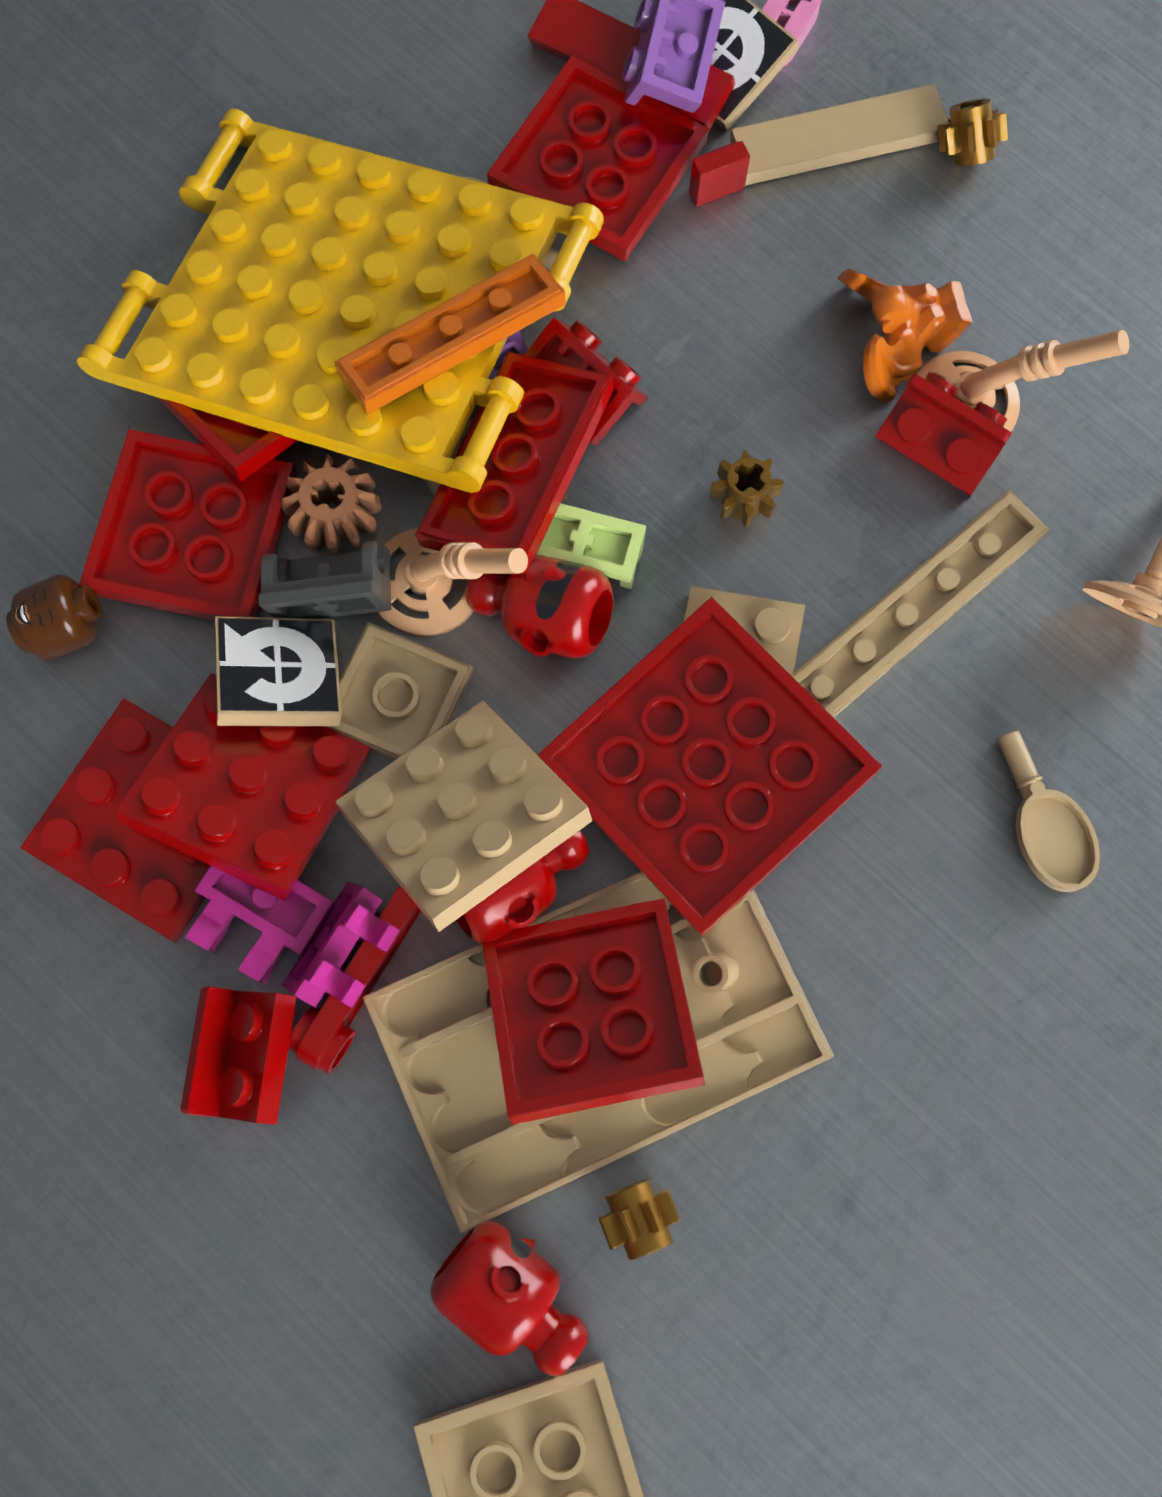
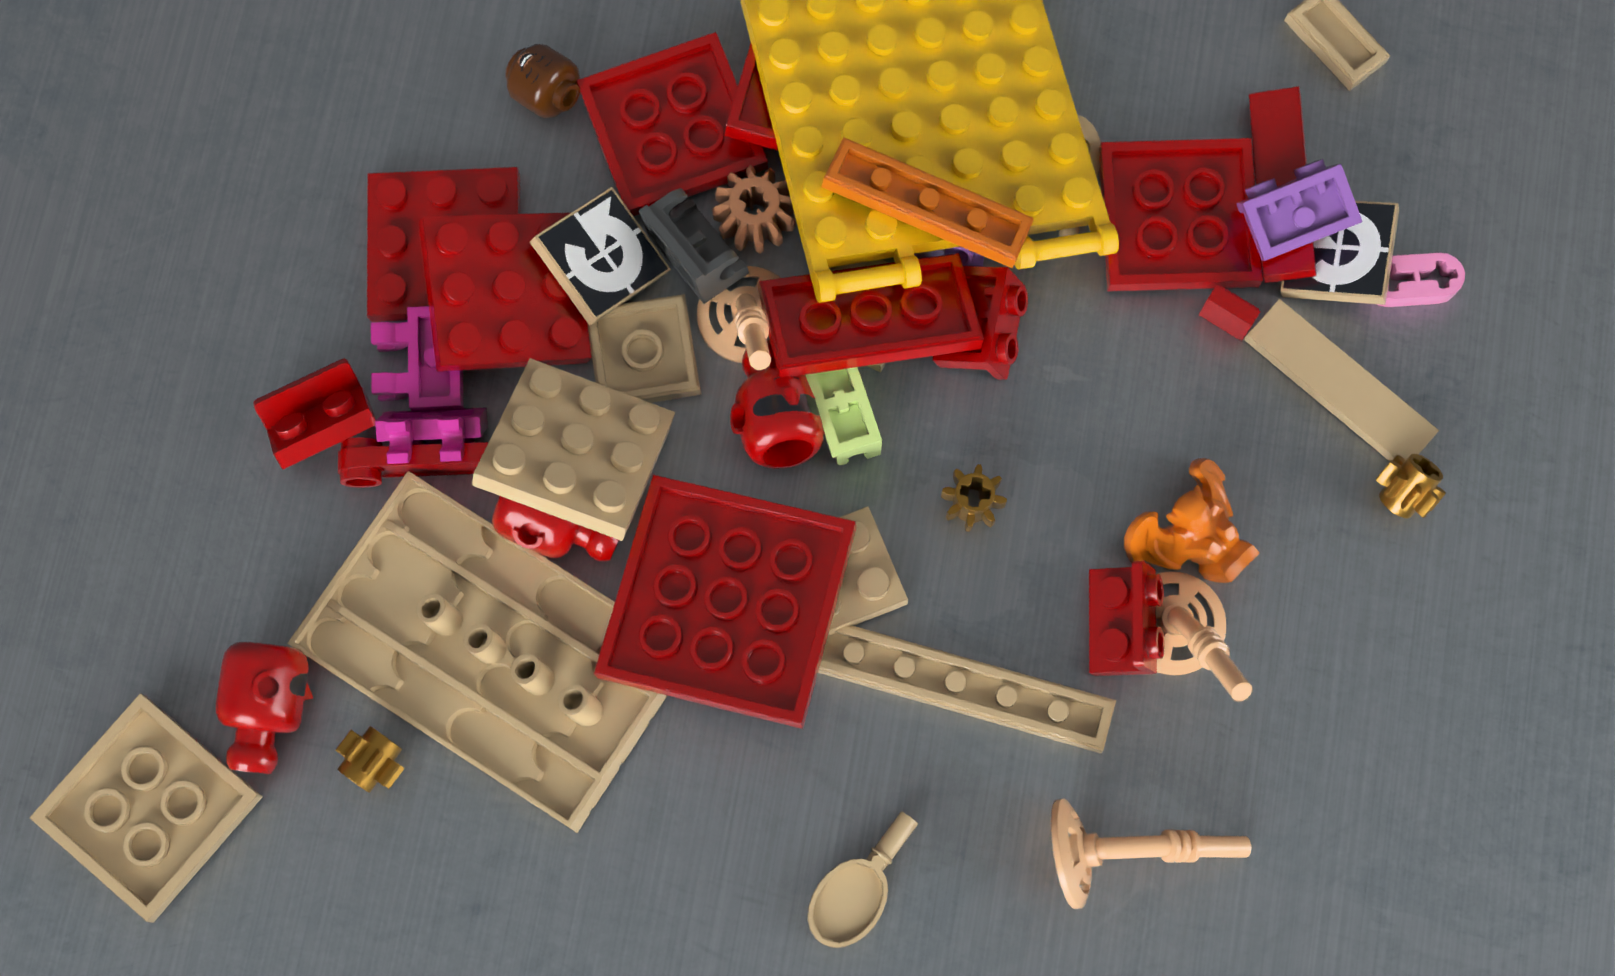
camera: 60 degrees right, 0 degrees up
red plate [482,898,705,1125] -> none

